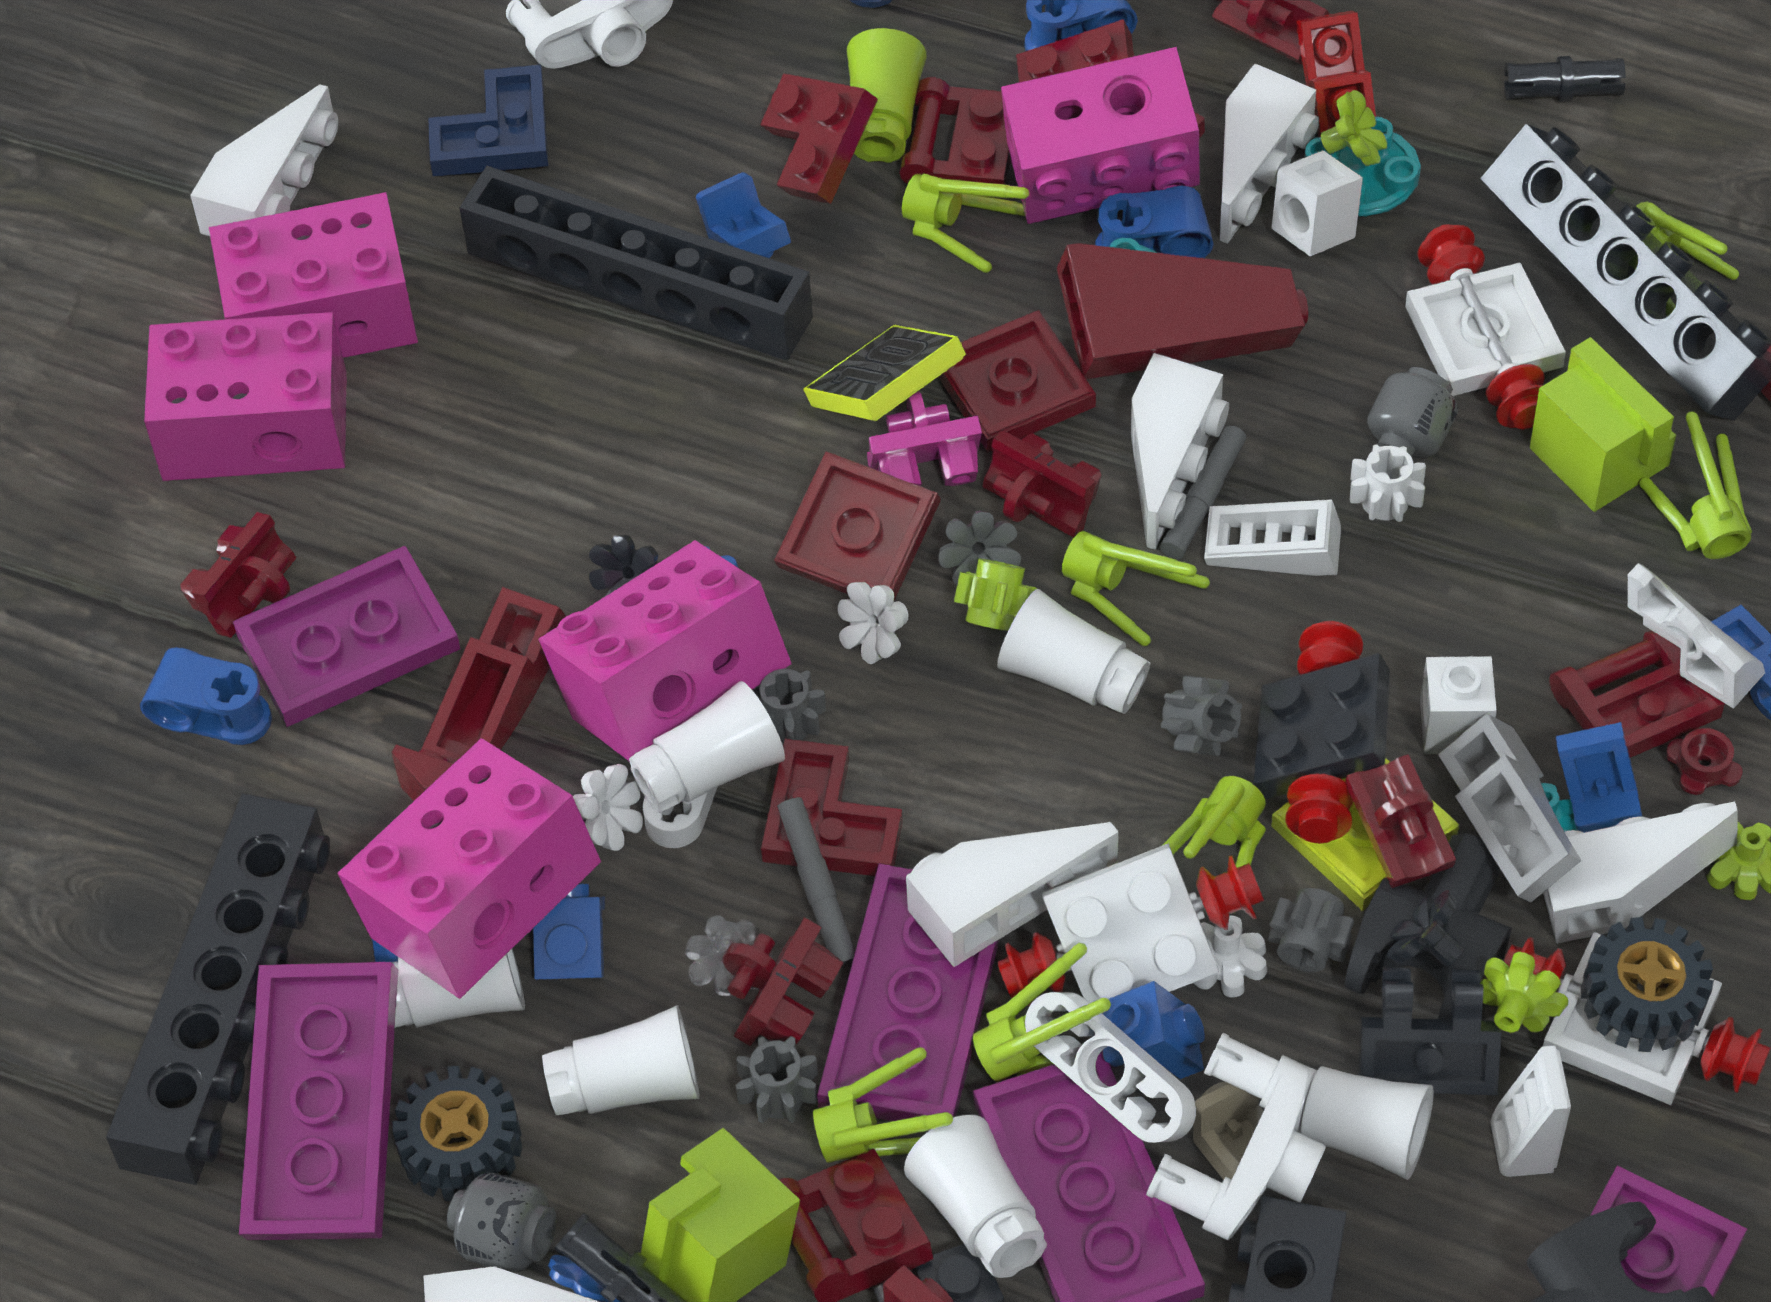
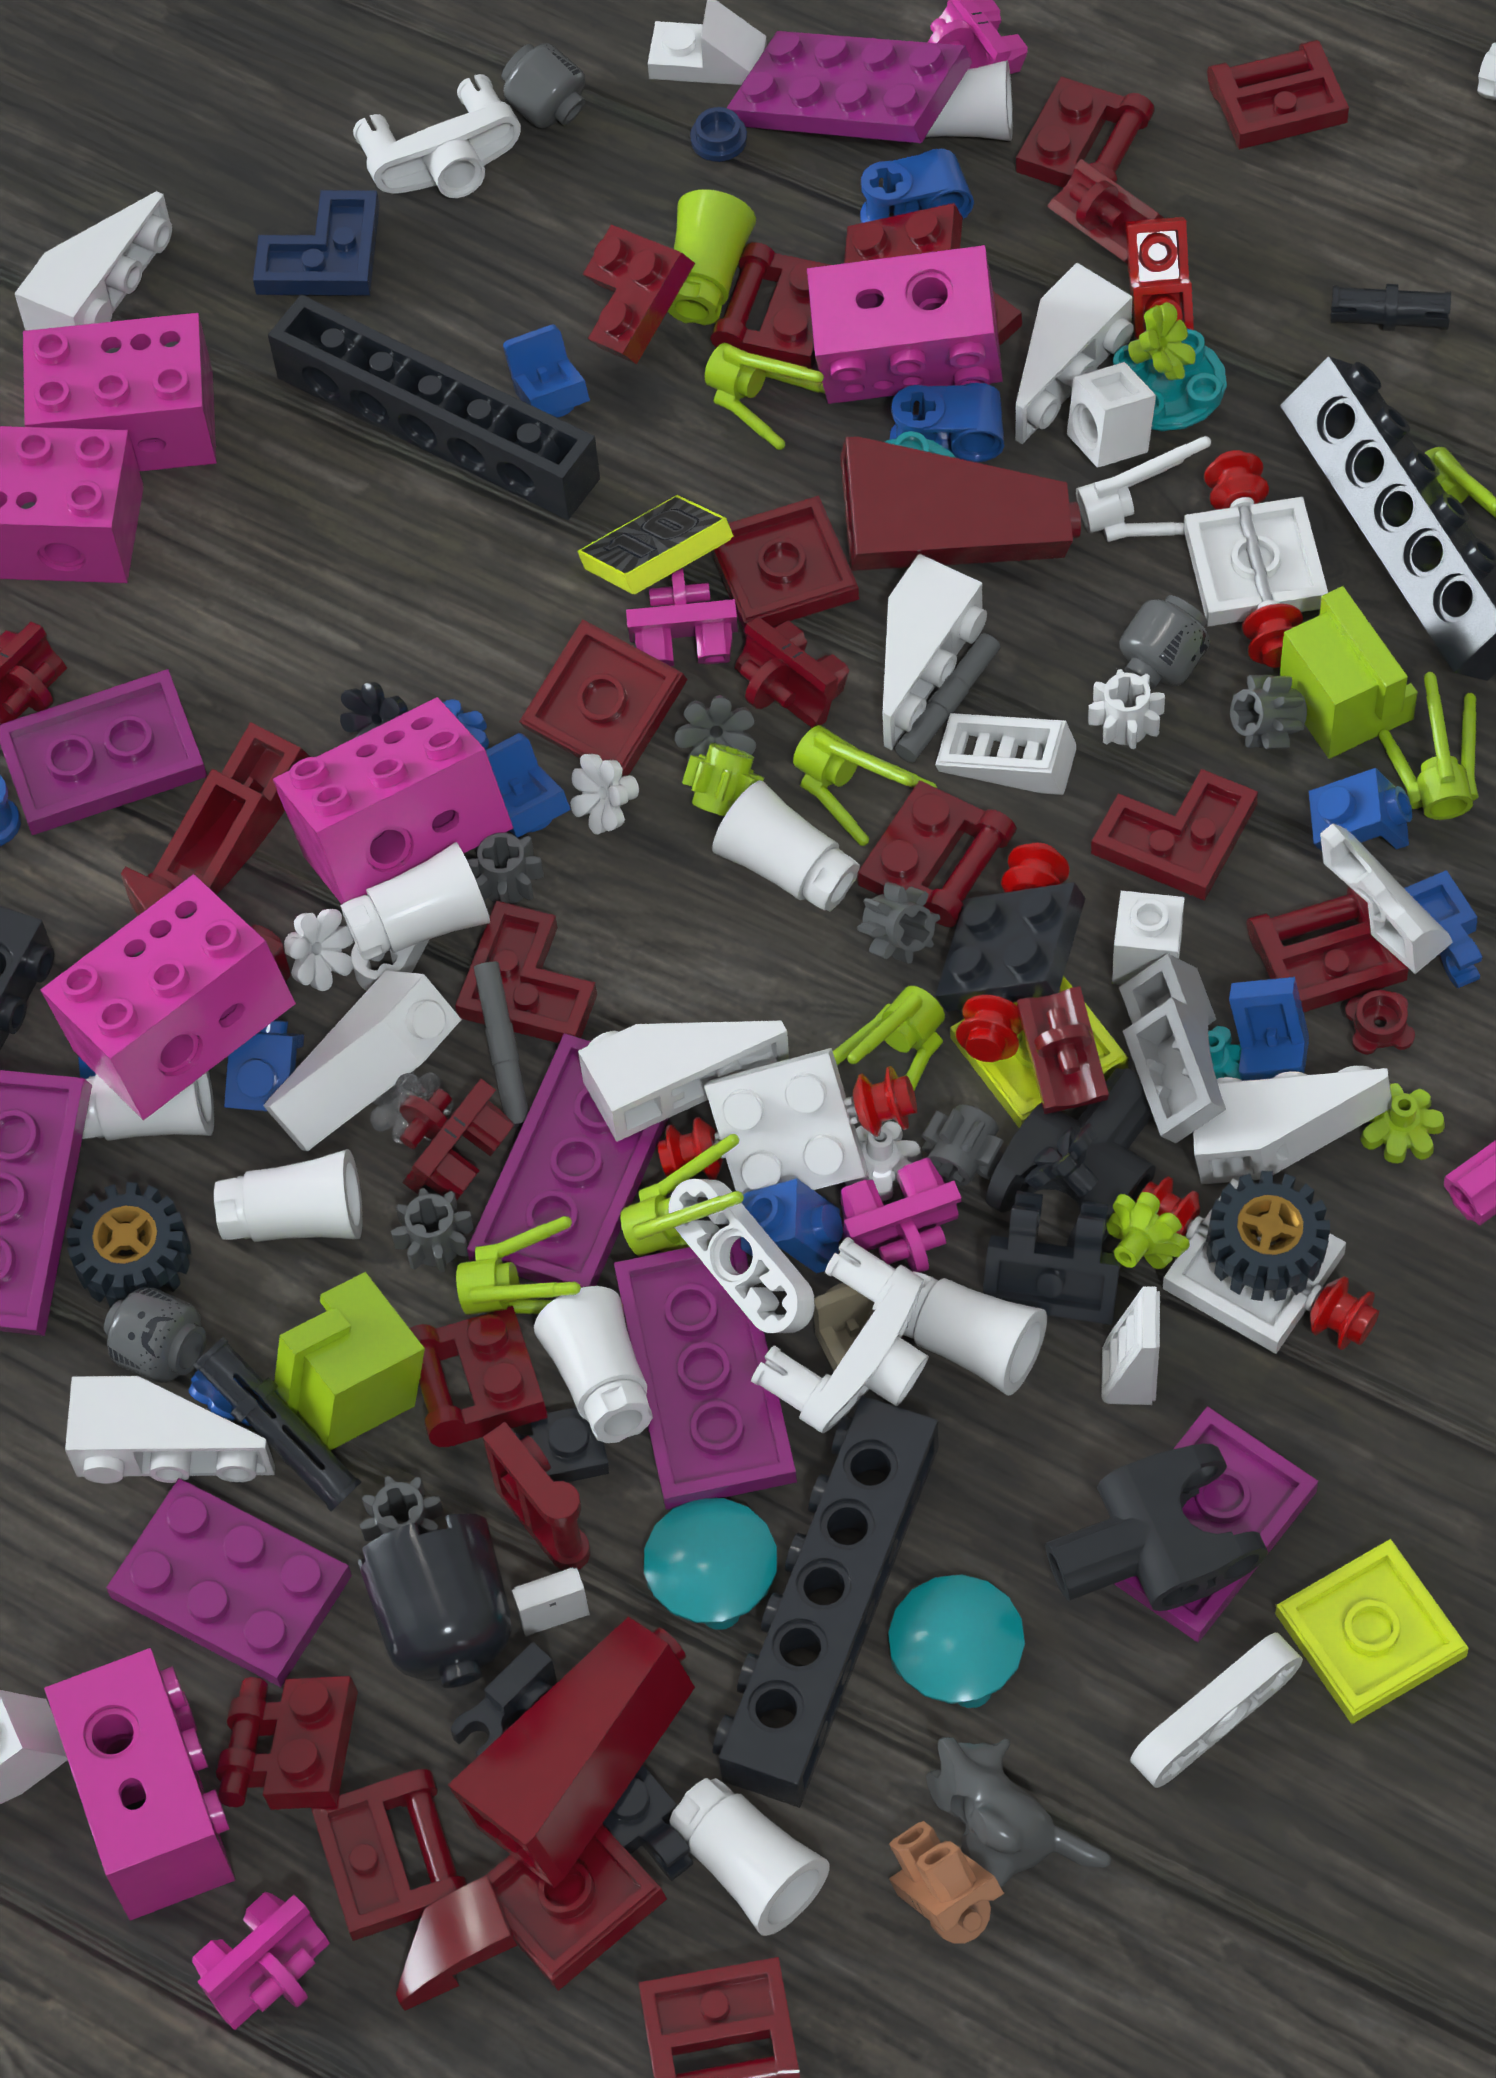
camera: 10 degrees right, 5 degrees up
none -> white slope [263,970,462,1151]
none -> blue bracket [485,733,571,838]
none -> dark pink hips [840,1158,961,1273]
none -> dark red plate [857,780,1017,927]
none -> white plant [1076,436,1211,542]
none -> dark red plate [1091,769,1258,901]
none -> dark grey gear [1230,675,1307,749]
none -> blue bracket [1309,768,1412,851]

